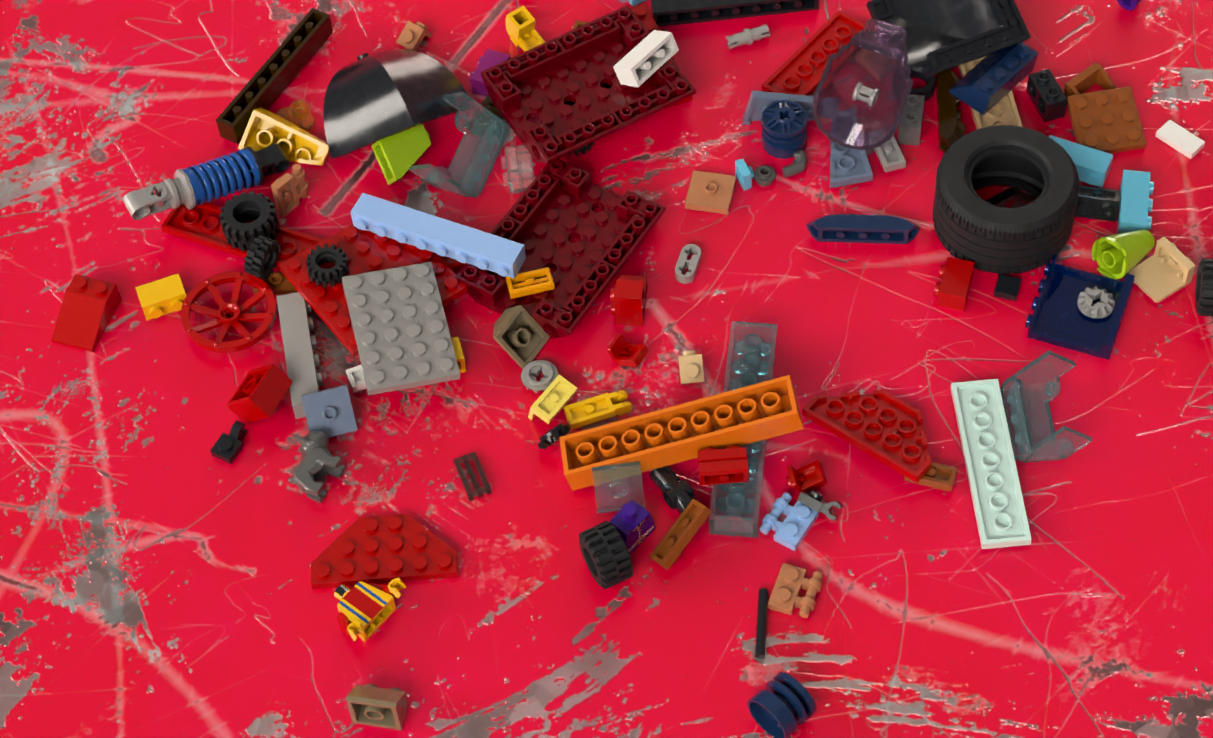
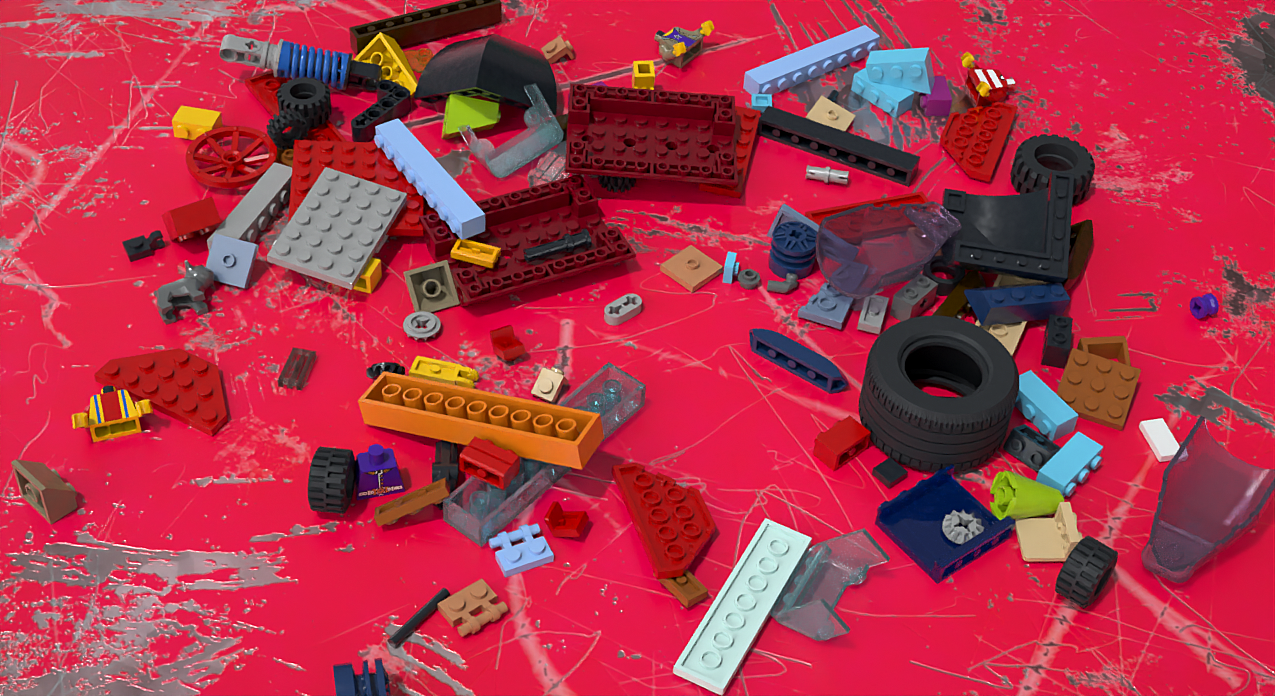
camera: 25 degrees right, 10 degrees down
red slope [51,274,122,352] -> none
nougat plate [271,164,309,217] -> none
black tyre [306,244,349,287] -> none
light yellow panel [528,375,577,424] -> none
clear light blue tile [592,461,645,514] -> none
red brick [610,275,648,326] -> none
white brick [613,30,679,87] -> none
plate [797,489,844,520] -> none
light grey bush [852,82,880,108] -> none
none -> black beam [351,80,411,142]
none -> black pin [523,228,592,263]

